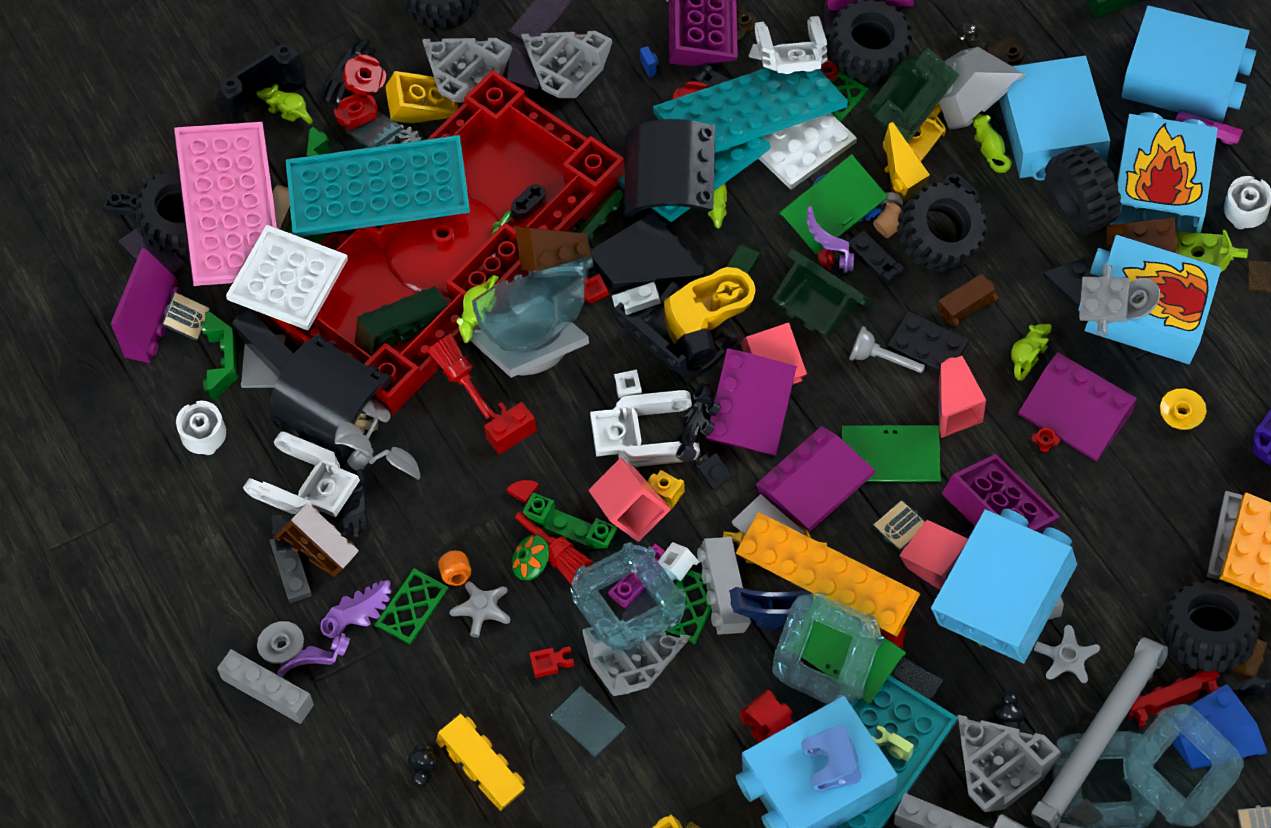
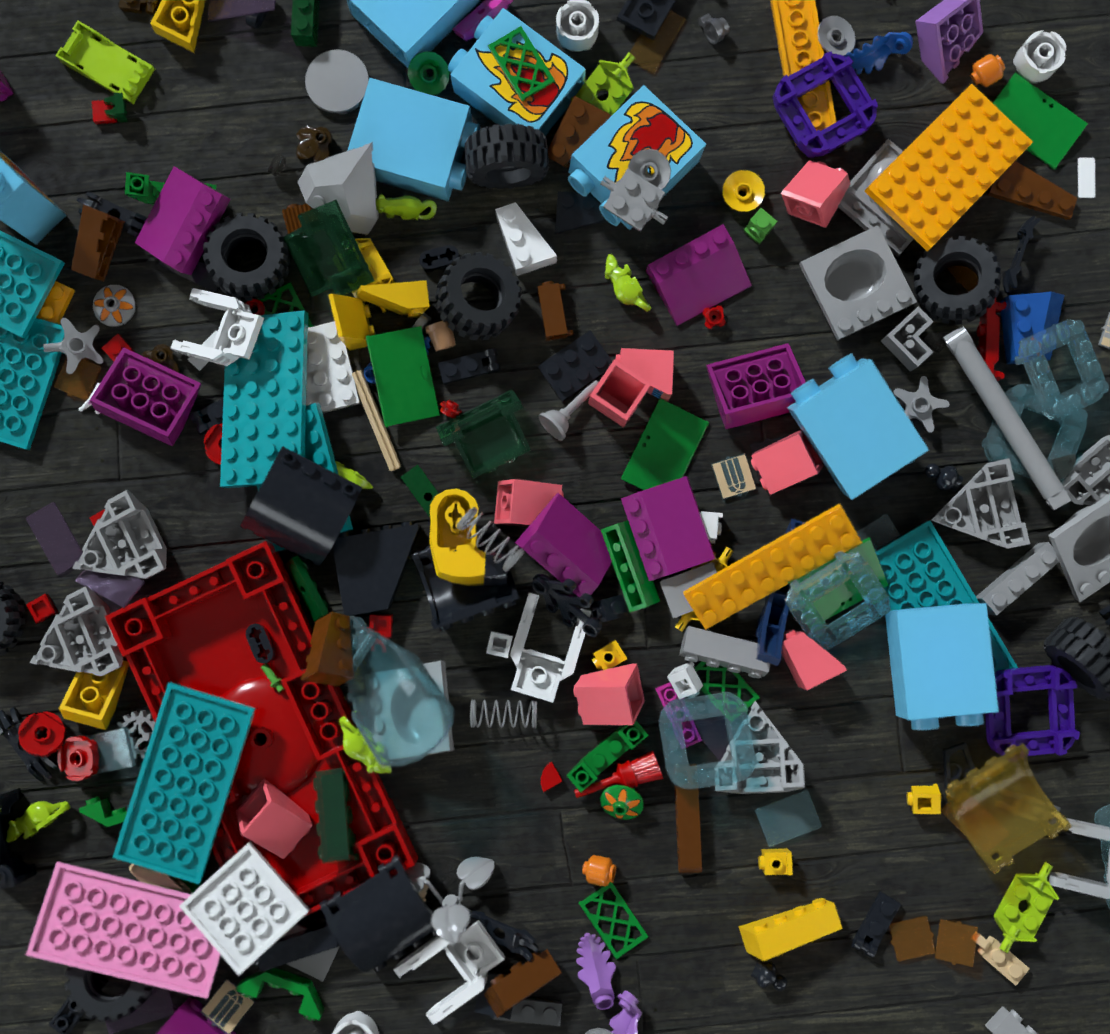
camera: 70 degrees left, 25 degrees up
red piece [426,333,490,419] -> none
light grey animal [450,582,511,638] -> none
red brick [484,402,537,455] -> none
red plate [530,646,574,678] -> none
white plate [612,282,661,315] -> none
blue plate [640,46,659,77] -> none
red brick [740,690,794,743] -> none
medium blue piece [801,726,861,791] -> none
medium lavender plant [806,206,854,273] -> none
yellowish green plate [872,726,914,762] -> none
none -> red tile [26,594,58,623]
none -> coral slope [235,778,313,859]
none -> light grey tile [305,50,369,114]
none -> yellow slope [329,294,376,351]
none -> tan axle [352,370,401,471]
none -> green dish [408,51,450,95]
none -> light grey piece [456,507,524,572]
none -> light grey piece [470,699,537,729]
none -> green window [488,26,555,101]
none -> white wedge [495,202,557,276]
none -> coral slope [588,359,651,428]
none -> green brick [601,520,660,612]
none -> reddish brown beam [674,764,702,874]
none -> white brick [700,511,723,544]
none -> bright green brick [743,208,777,244]
none -> yellow brick [758,848,793,875]
none -> coral slope [781,160,850,228]
none -> coral slope [781,629,847,690]
none -> light grey piece [799,225,917,341]
none -> light grey brick [881,306,933,372]

